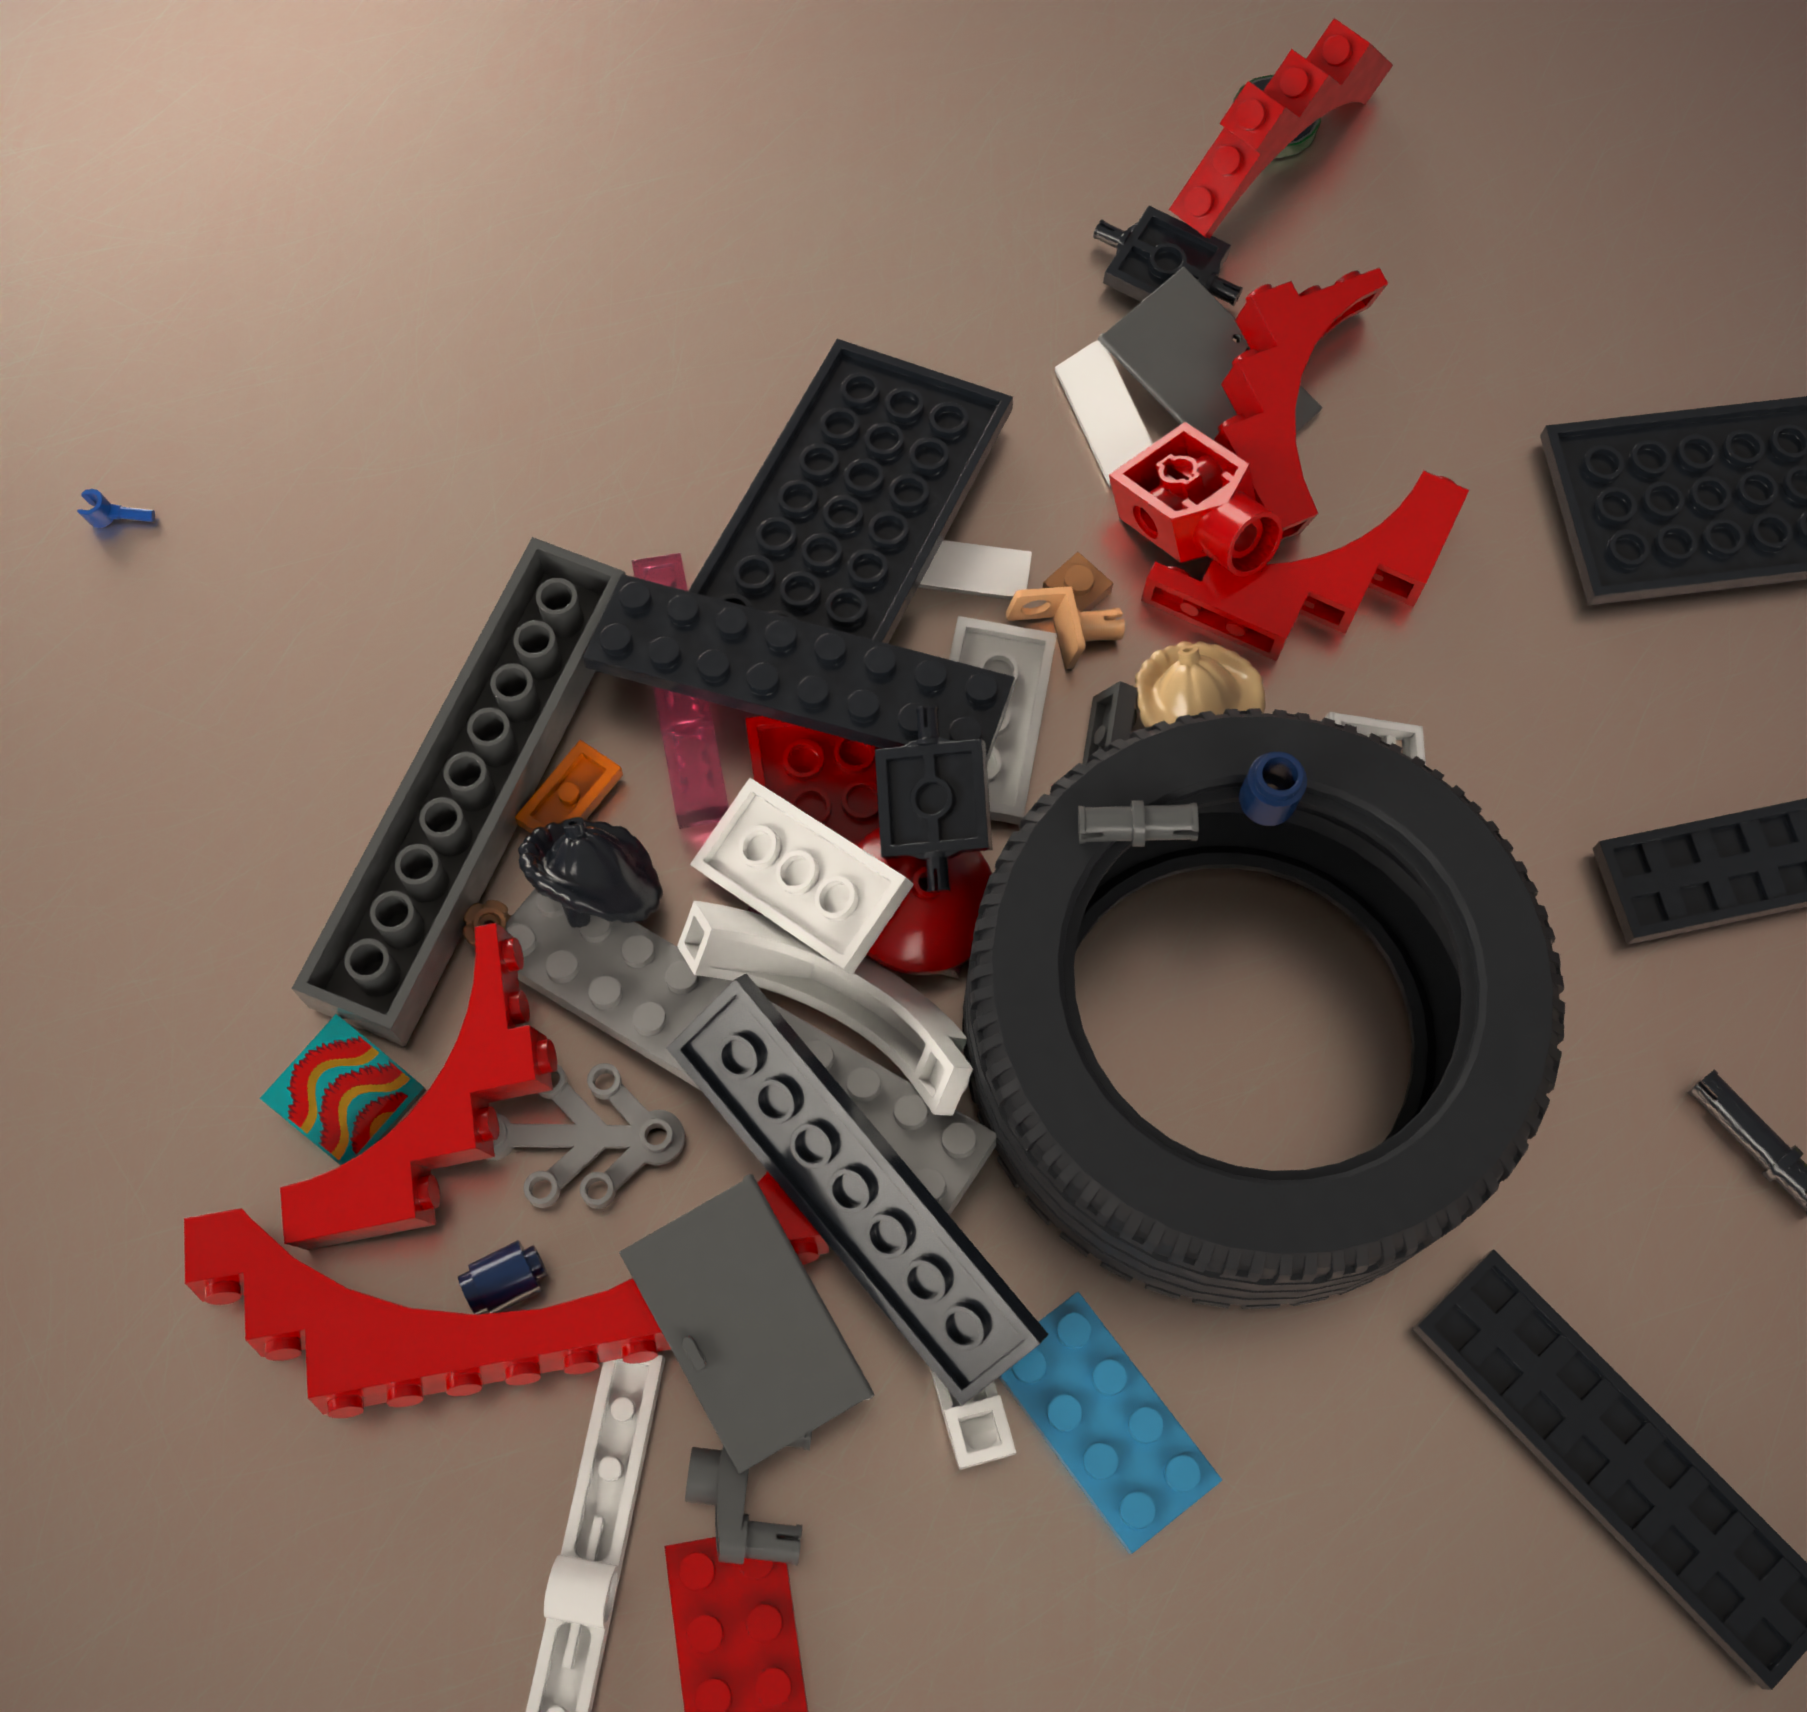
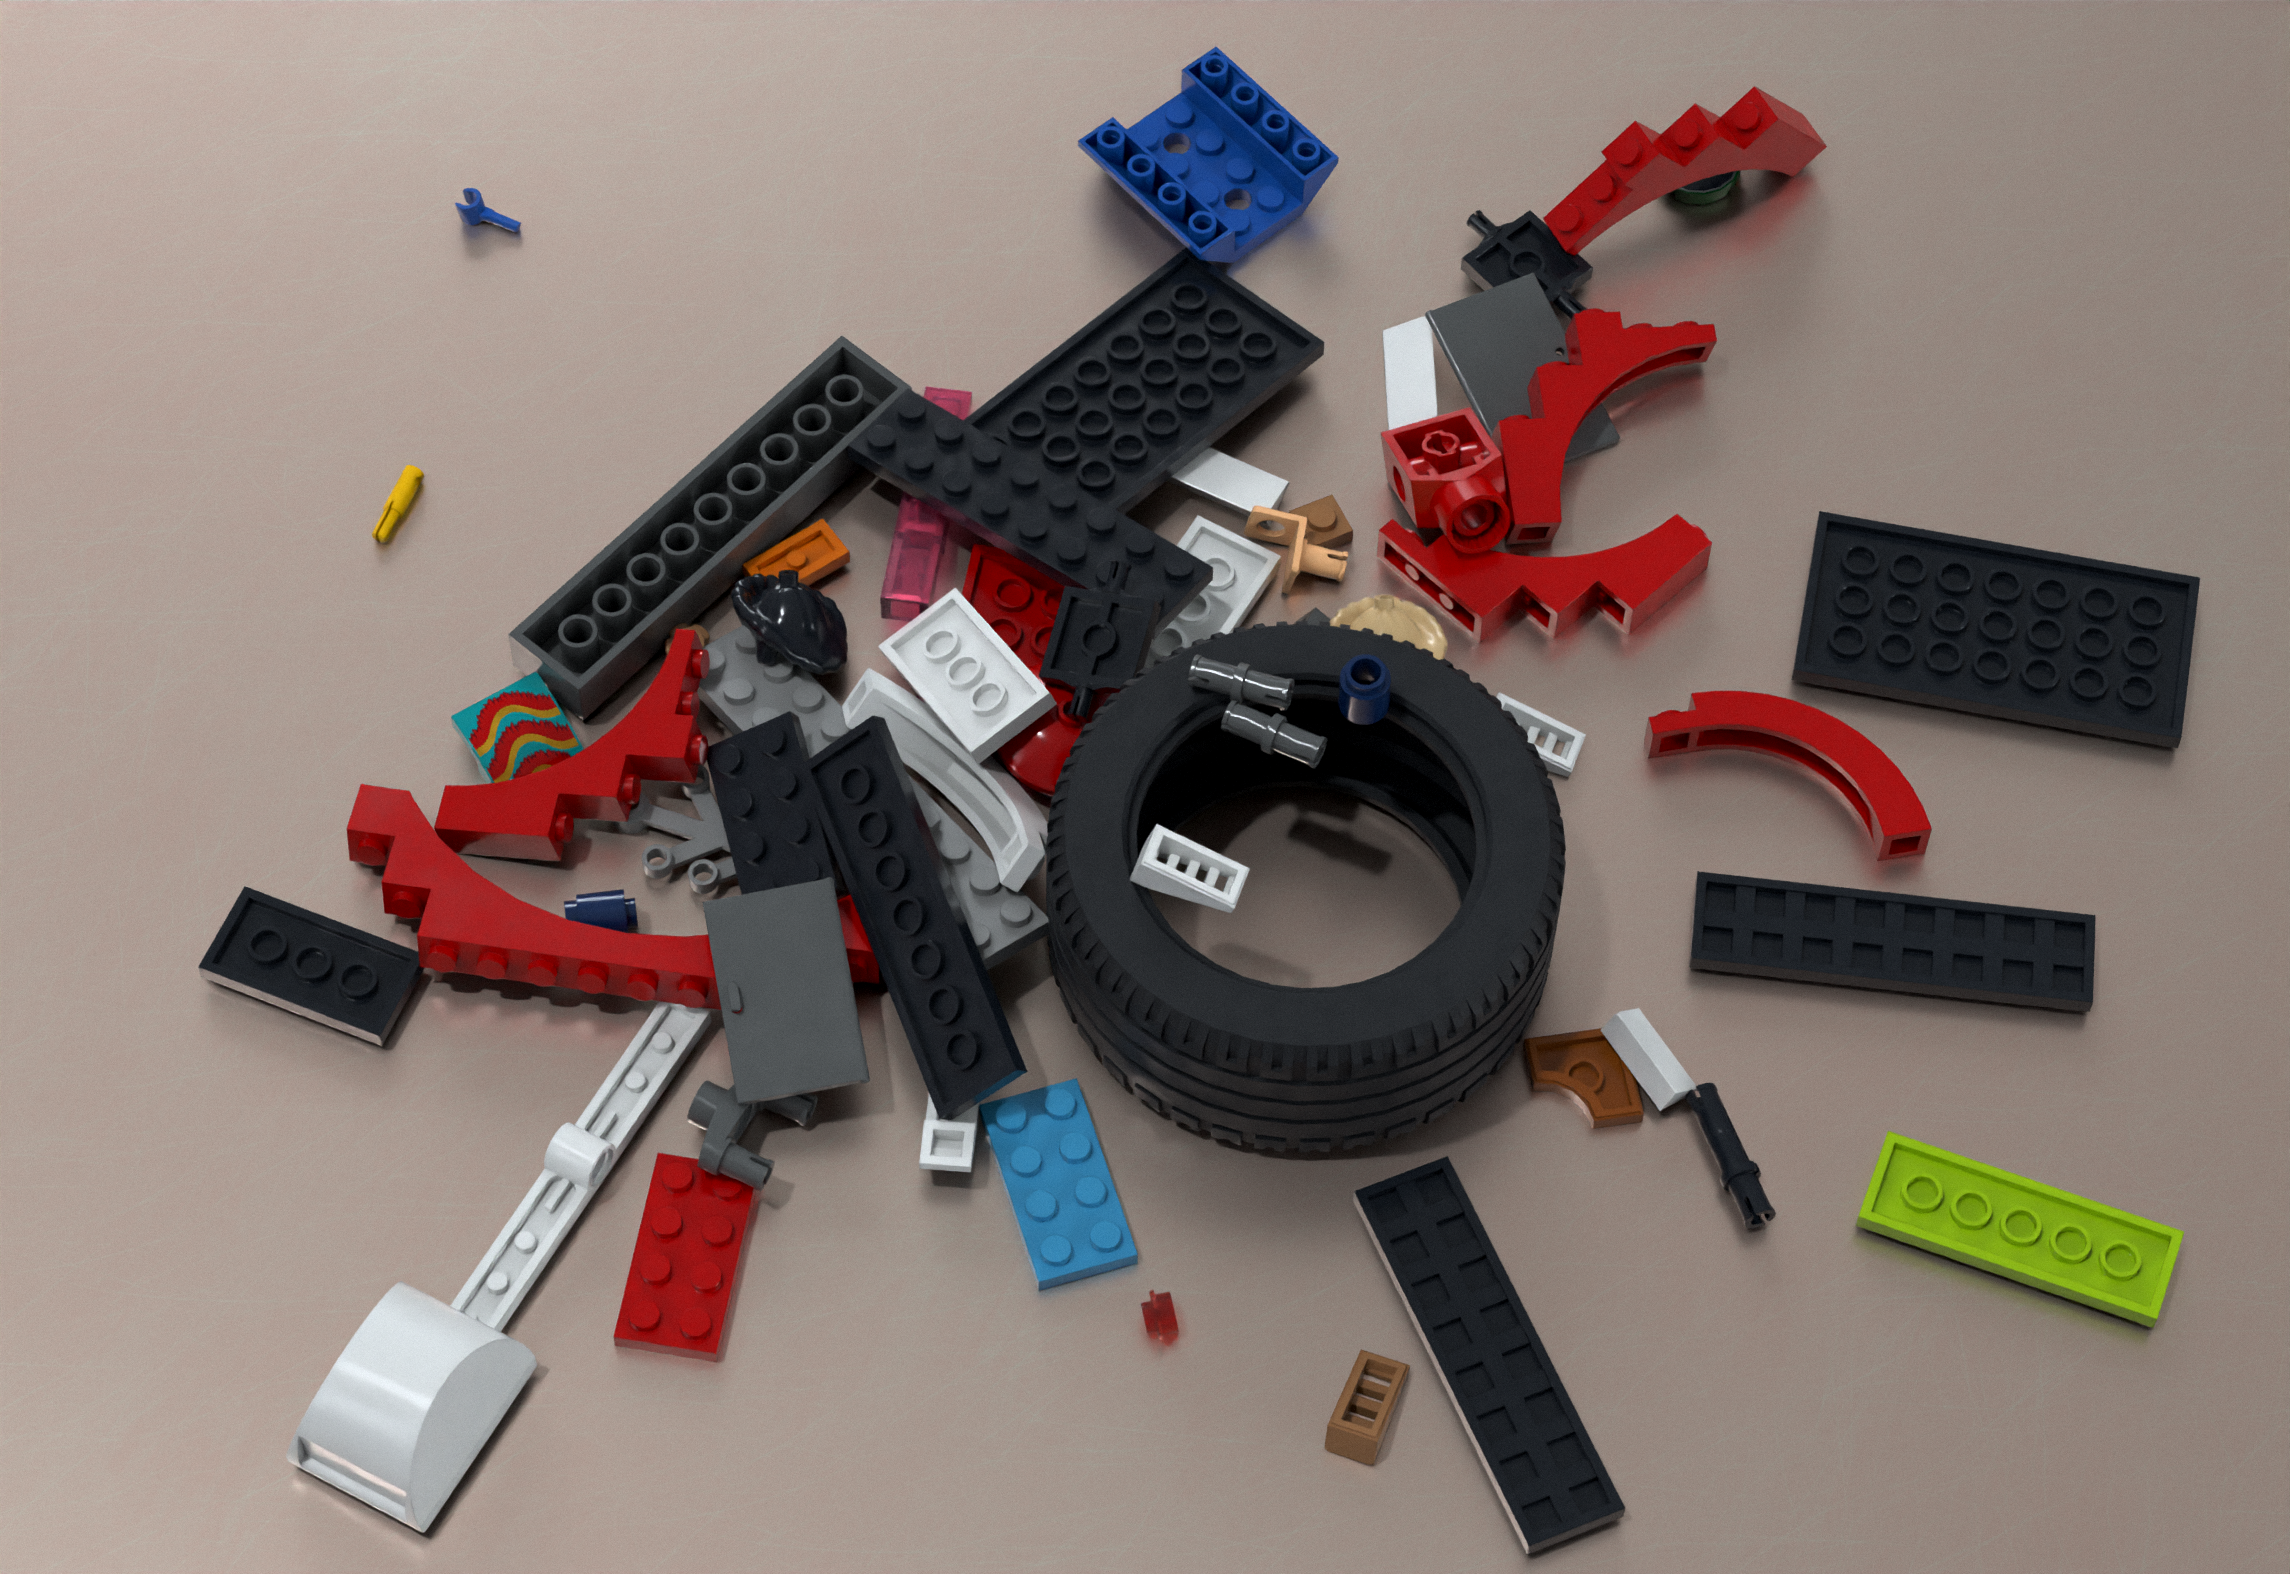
camera: 20 degrees right, 10 degrees down
none -> black plate [198,886,425,1046]
none -> yellow piece [371,465,424,543]
none -> black plate [707,711,846,898]
none -> blue slope [1078,47,1339,263]
none -> white slope [1130,824,1250,913]
none -> clear red plate [1141,1289,1179,1340]
none -> dark grey pin [1221,700,1327,768]
none -> medium nougat slope [1325,1350,1410,1465]
none -> dark orange tile [1523,1028,1644,1129]
none -> white slope [1600,1008,1697,1111]
none -> red arch [1644,691,1932,861]

